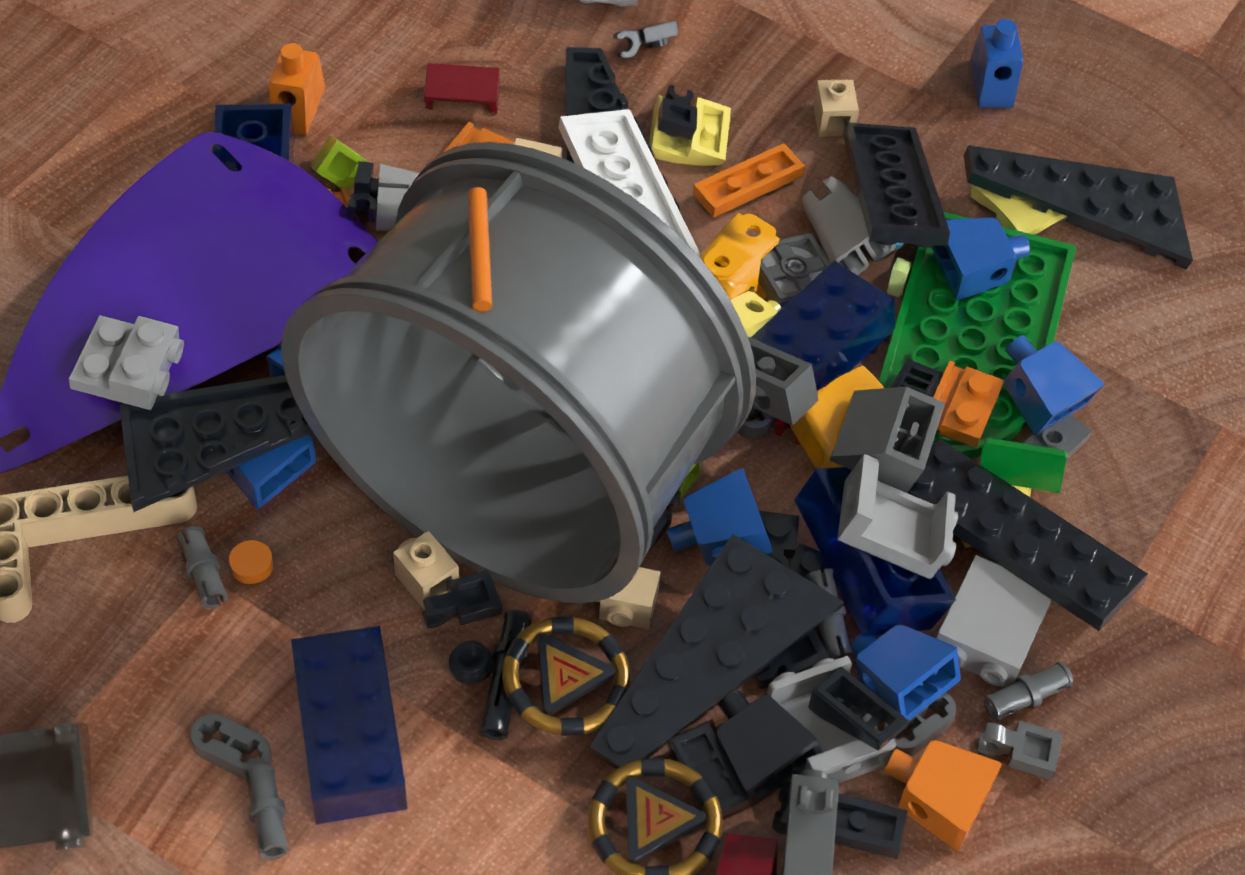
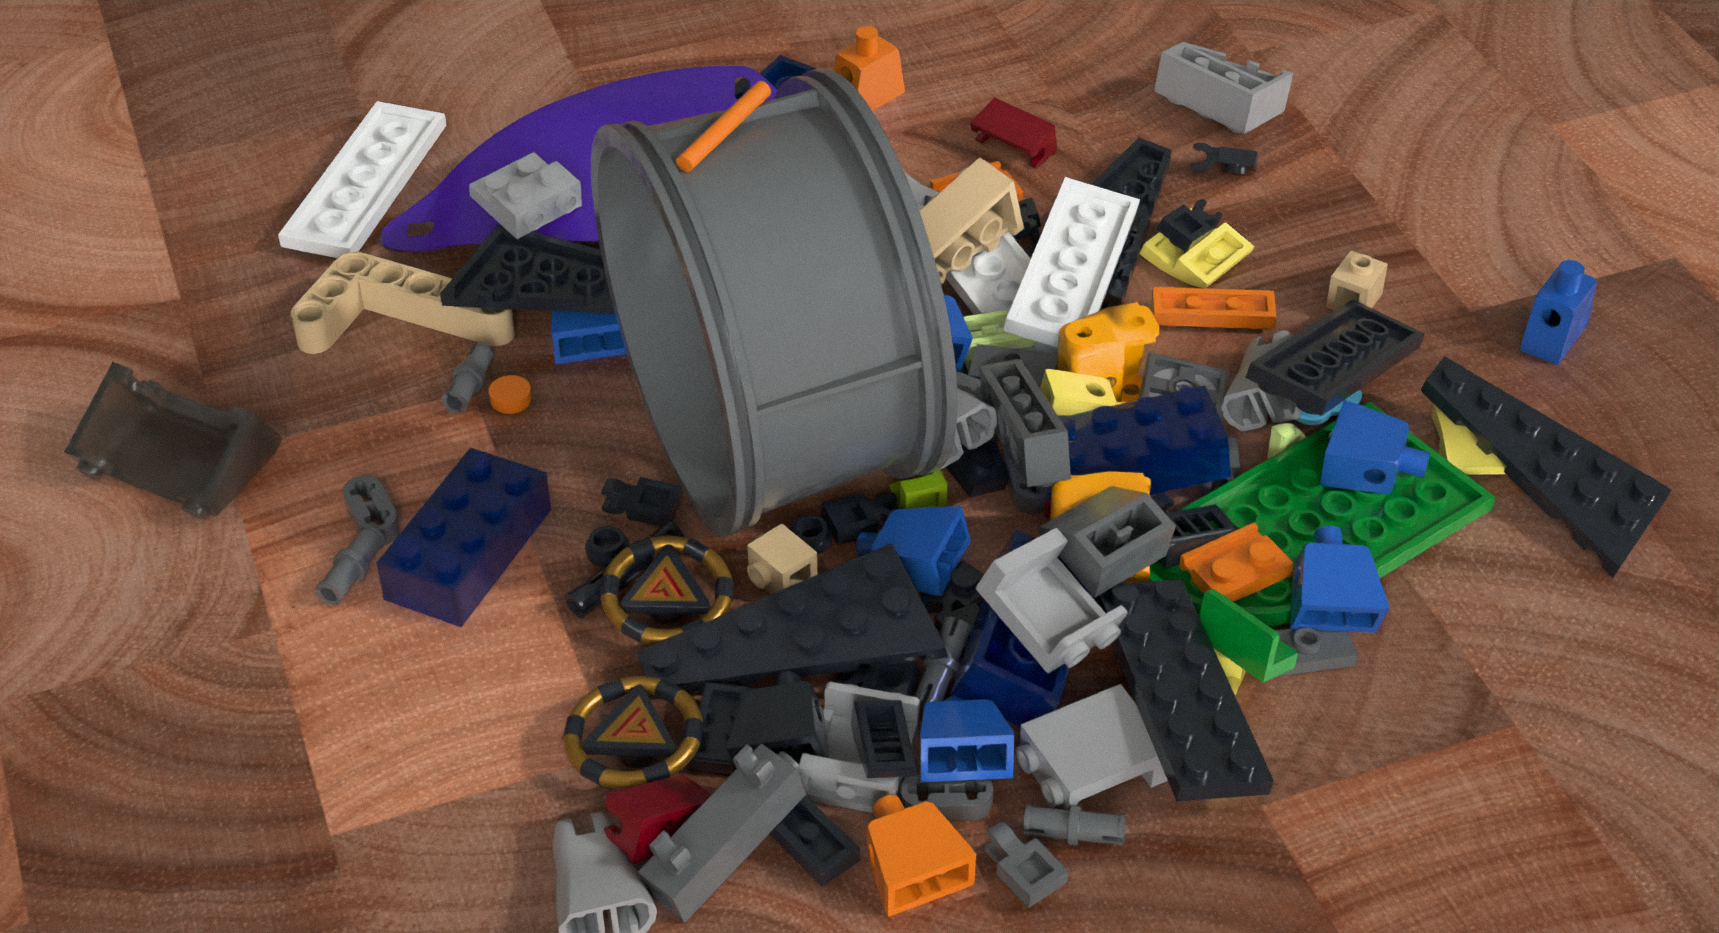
camera: 40 degrees right, 10 degrees down
tan brick [393,531,459,610] -> none

